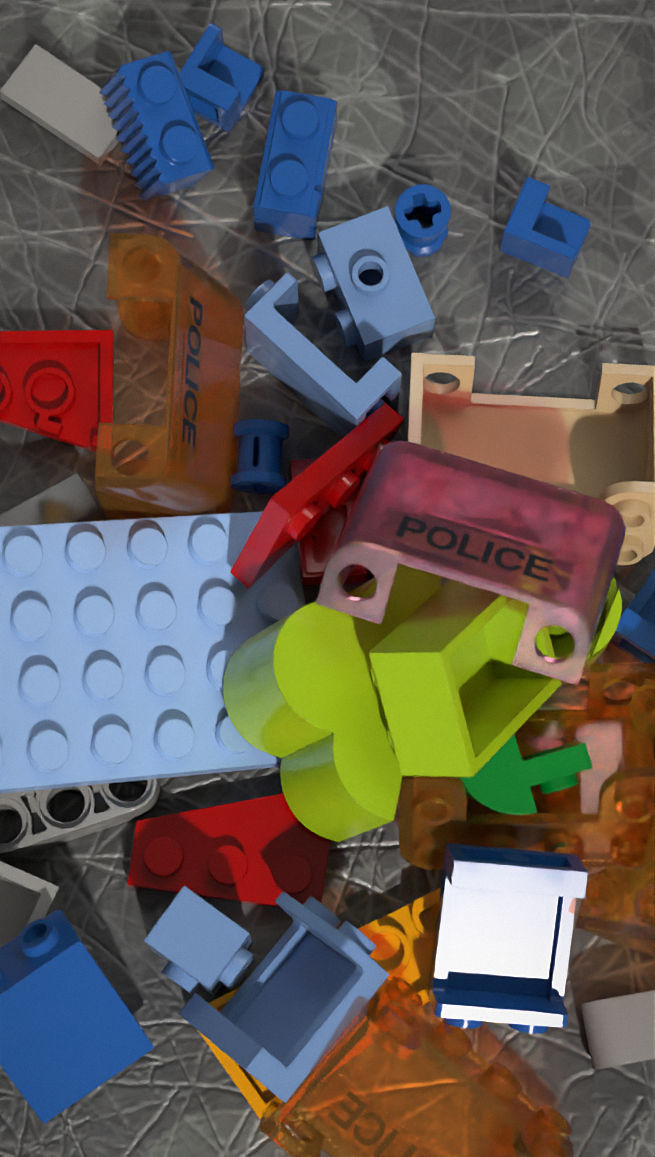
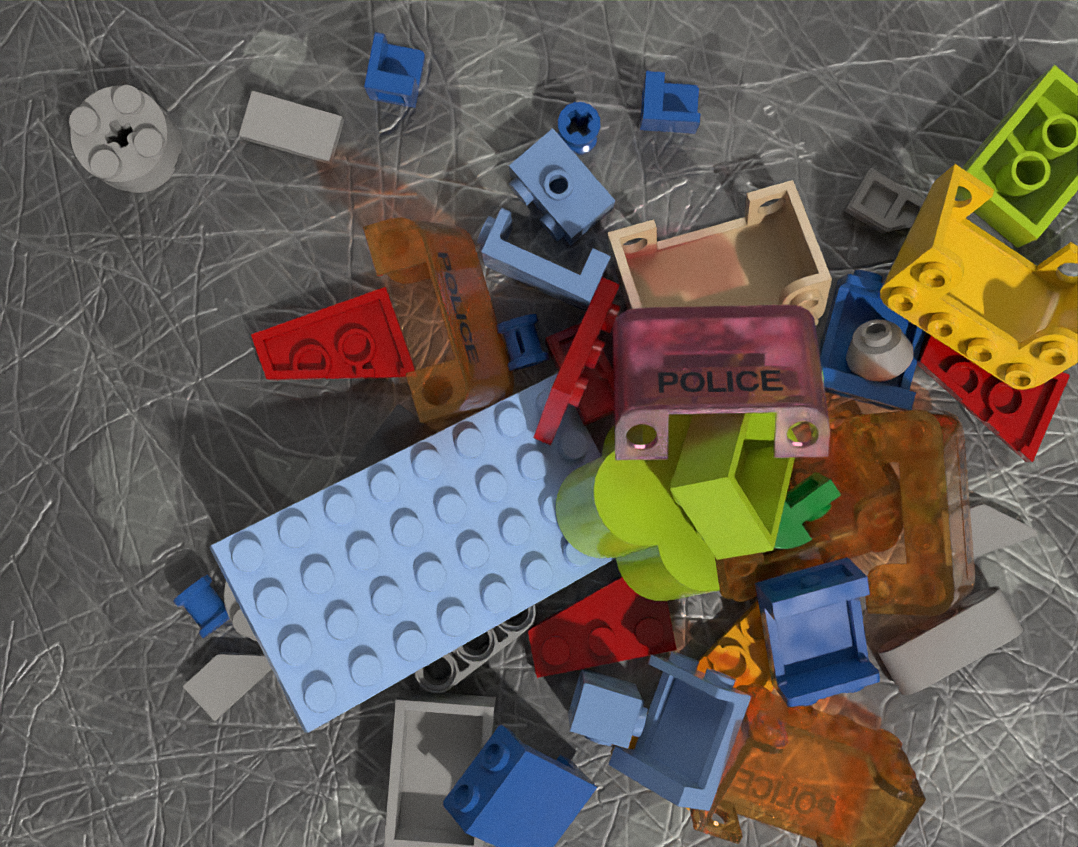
camera: 15 degrees left, 10 degrees up
blue brick [99,51,215,201] -> none
blue brick [253,90,337,240] -> none

